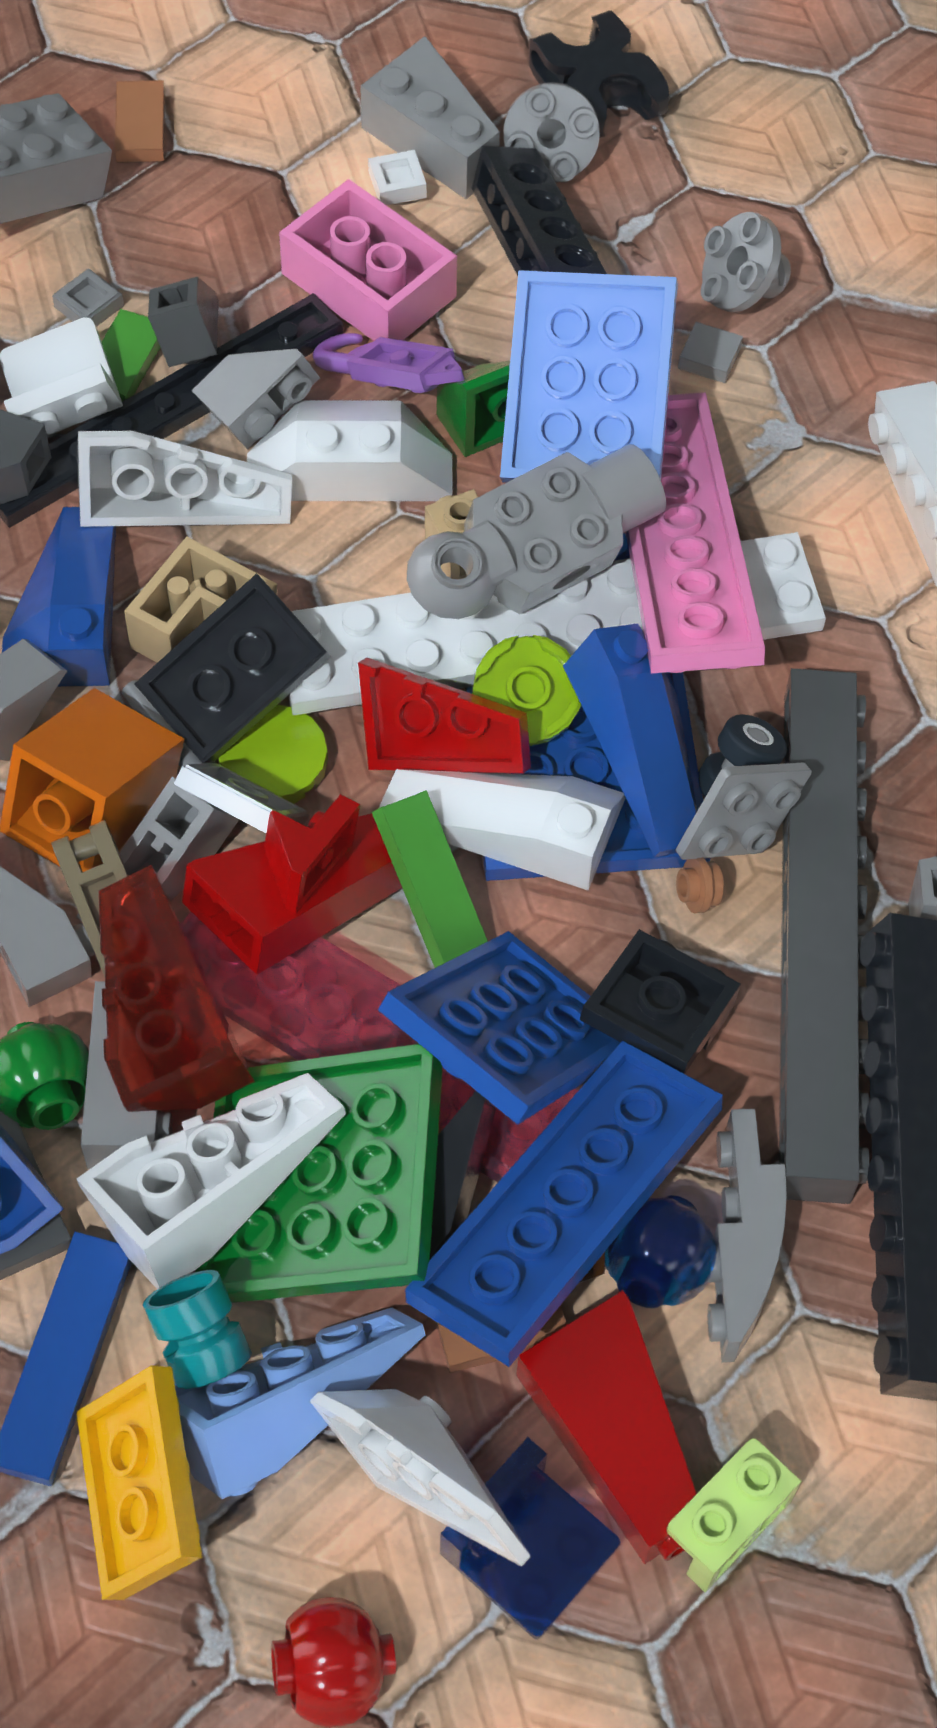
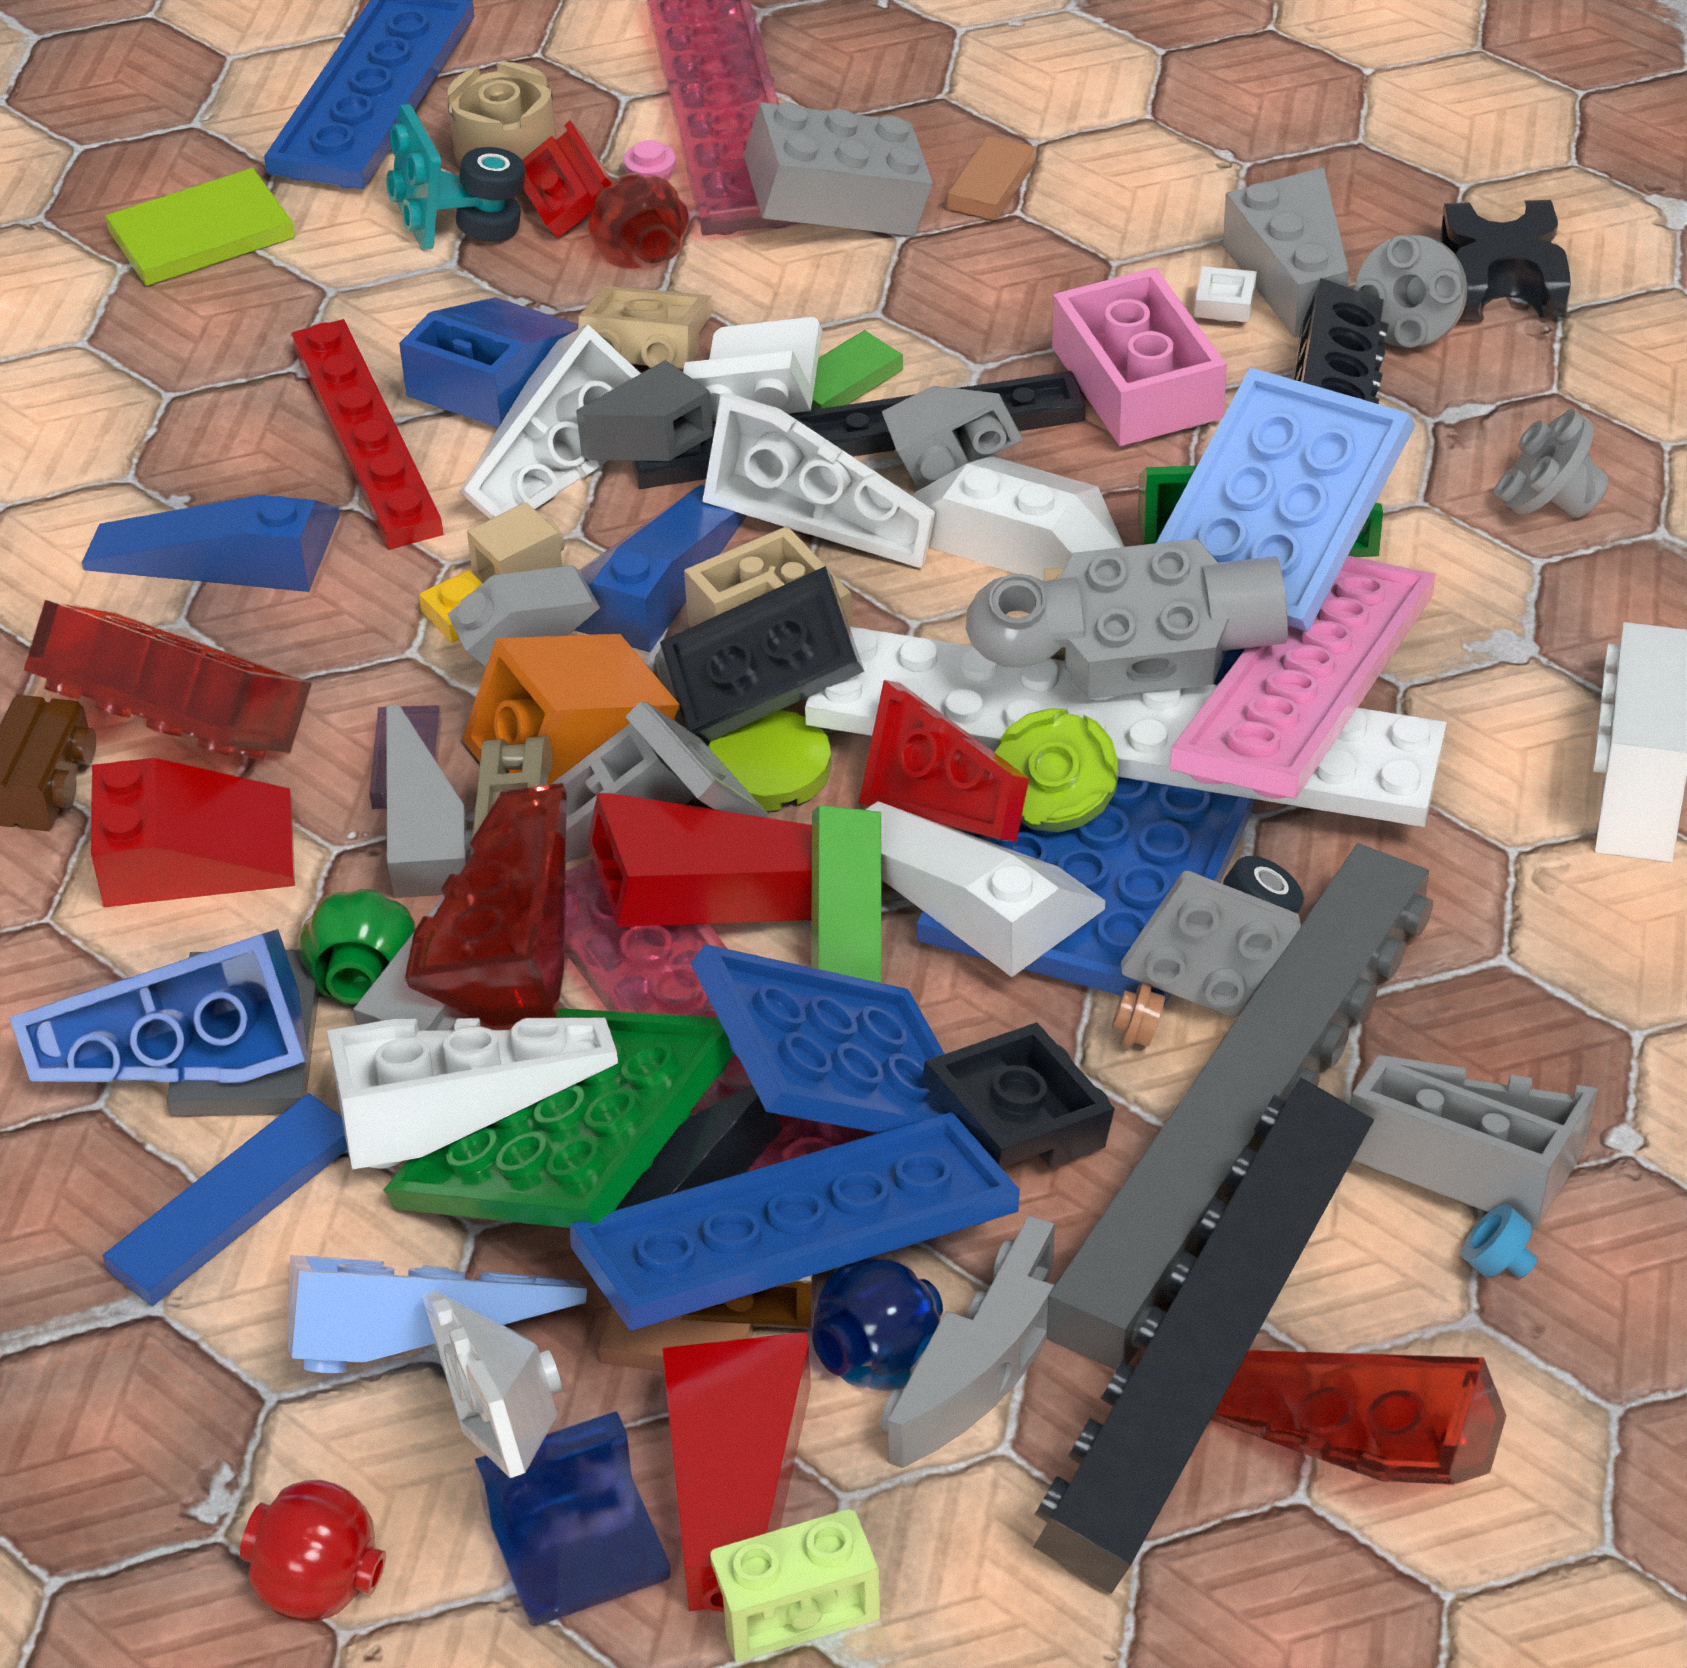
camera: 30 degrees right, 15 degrees down
light grey tile [52,268,124,327] -> none
yellow plate [76,1365,202,1600] -> none
teal wheel [143,1270,252,1389] -> none
dark grey slope [148,276,219,367] -> none
red slope [264,794,360,914] -> none
medium lavender plate [313,333,465,393] -> none
blue wedge [563,623,698,857] -> none
light grey tile [678,322,743,383] -> none

